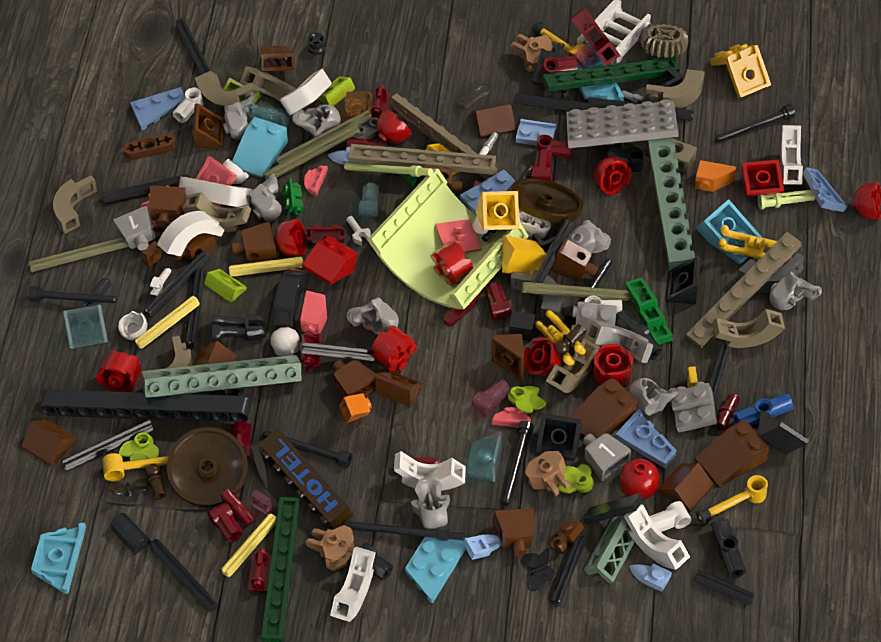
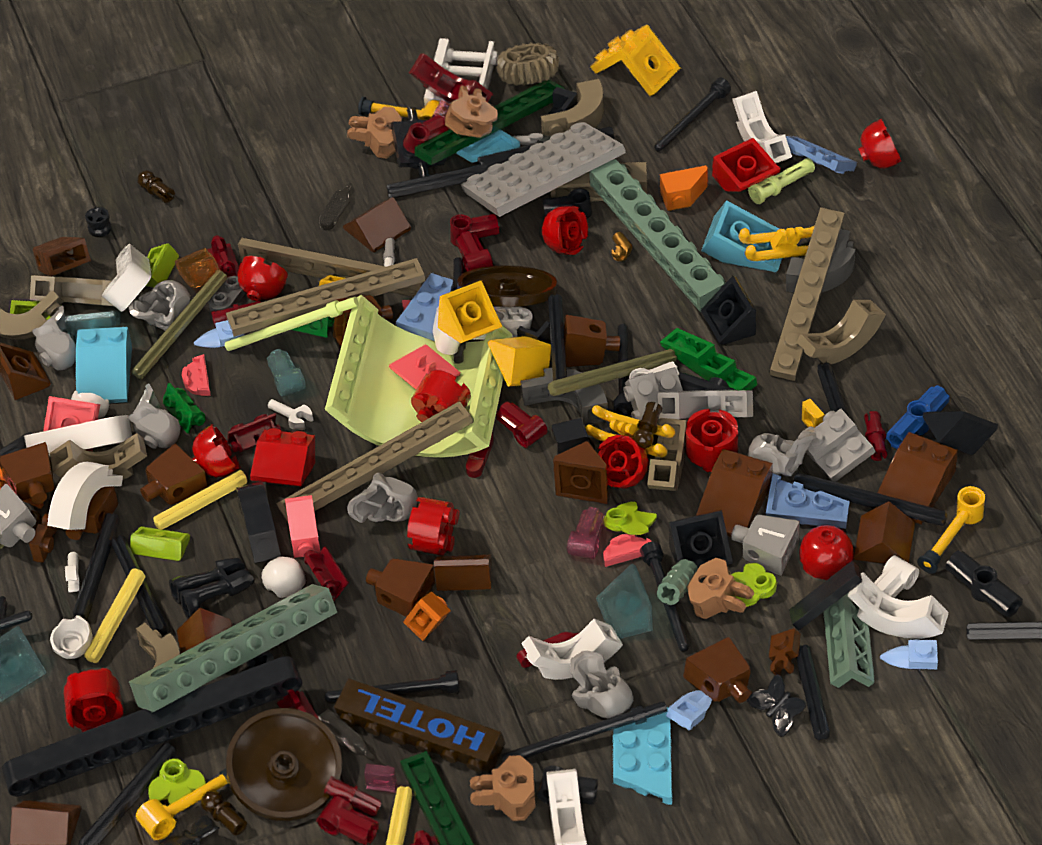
camera: 25 degrees left, 5 degrees down
olive axle [263,124,360,180] -> none
axle [300,342,375,361] -> none
light blue plate [516,119,556,146] -> none
light grey head [567,220,611,254] -> none
light grey head [769,271,822,310] -> none
none -> dark brown pin [137,170,175,203]
none -> dark tan plate [276,401,473,524]
none -> medium nougat hinge [445,86,498,138]
none -> pearl gold arm [611,232,633,262]
none -> sand green axle [657,559,698,605]
none -> black axle [793,473,947,526]

